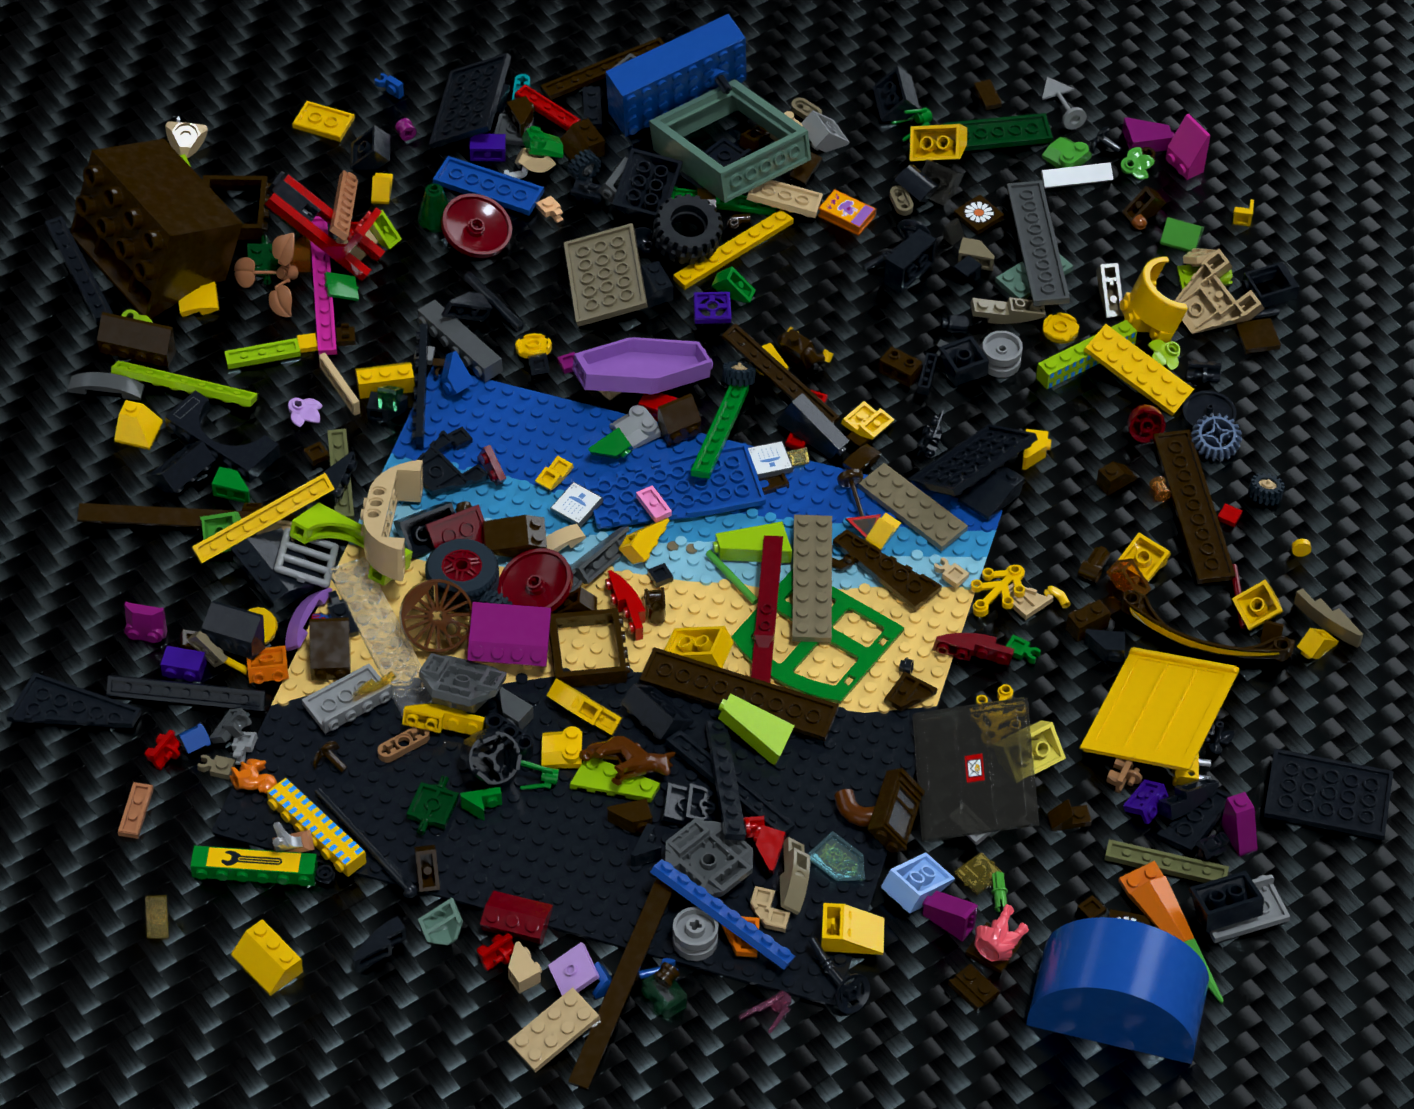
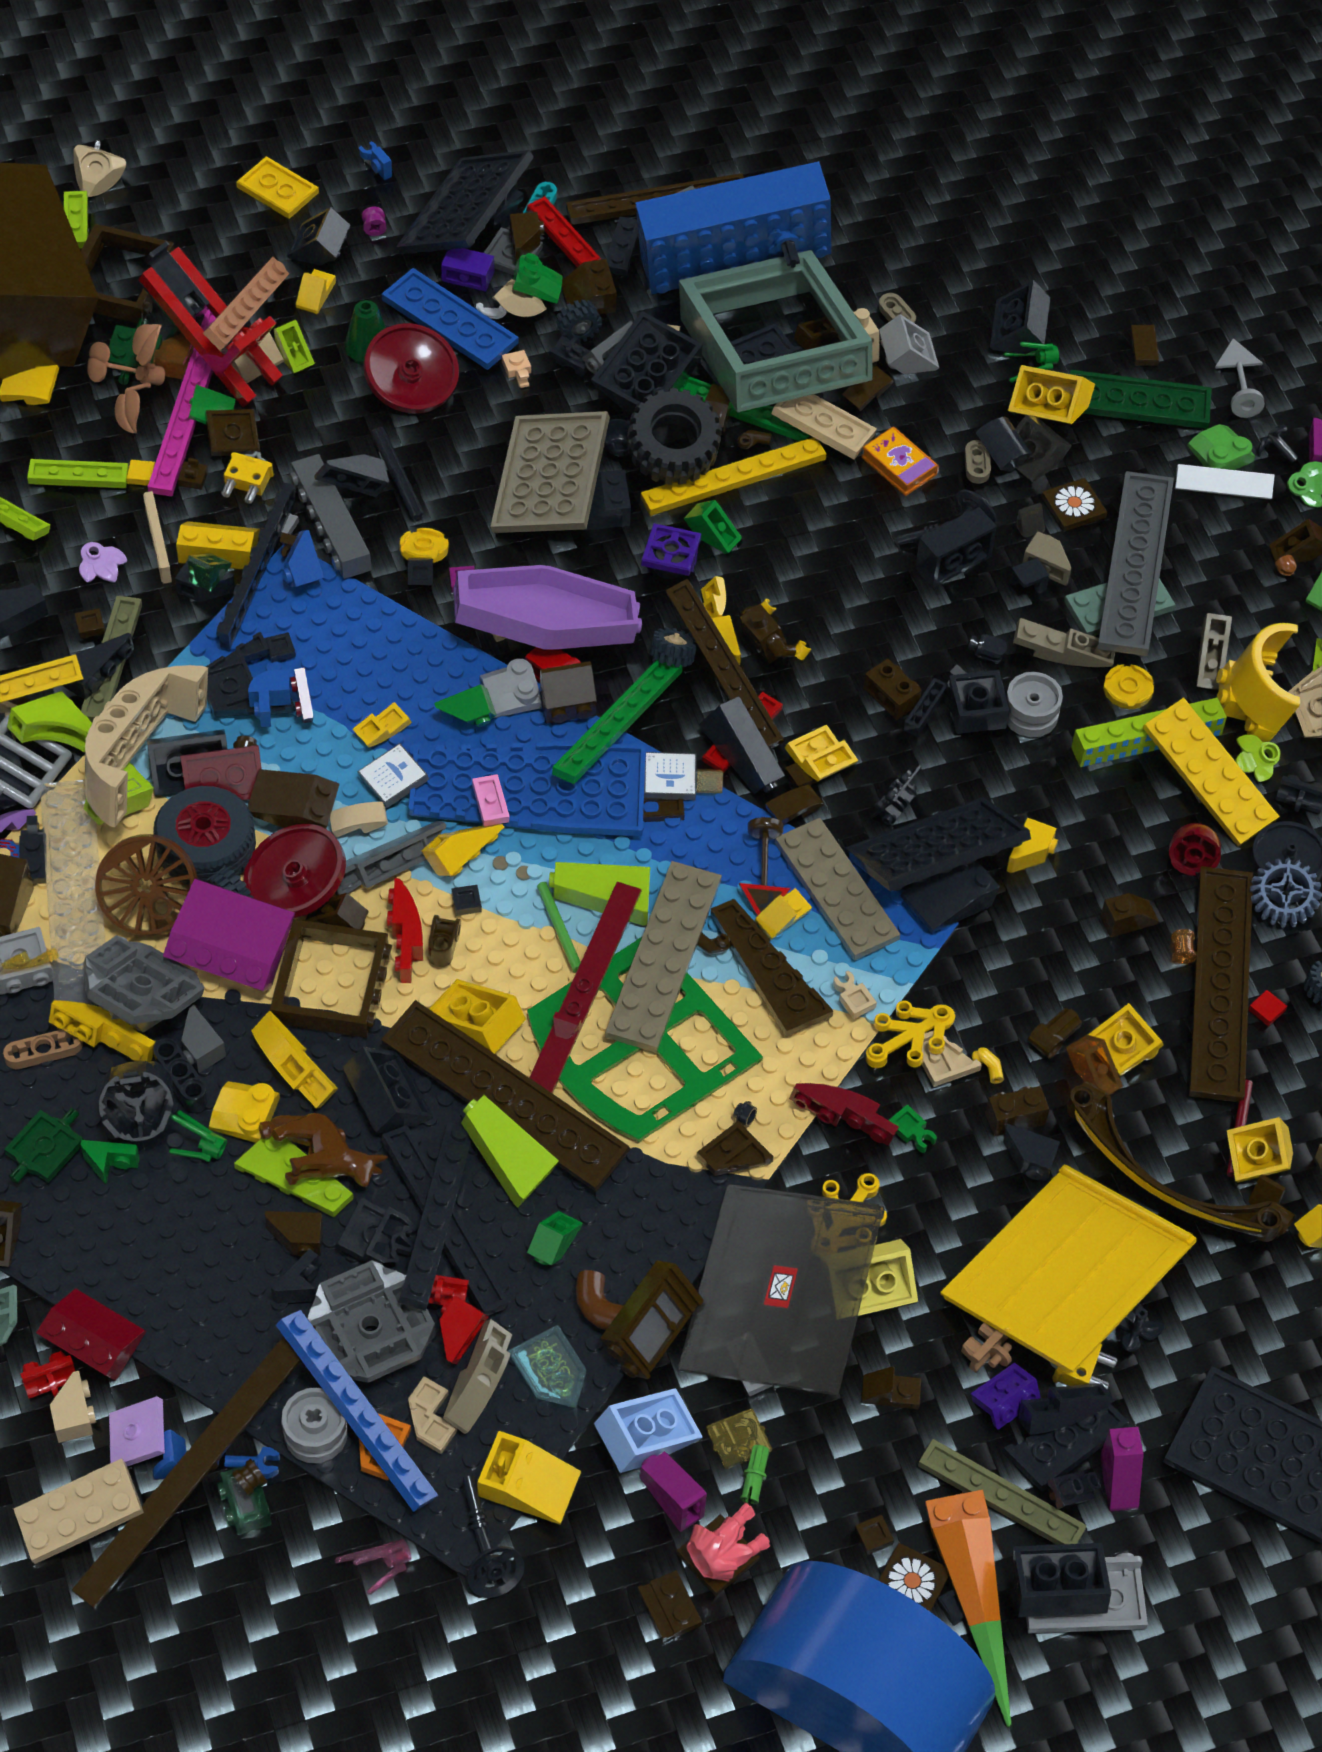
camera: 15 degrees right, 5 degrees up
none -> dark brown tile [205,409,260,456]
none -> yellow piece [222,451,274,504]
none -> blue brick [248,669,291,727]
none -> green slope [527,1211,583,1265]
none -> yellow slope [701,576,726,618]

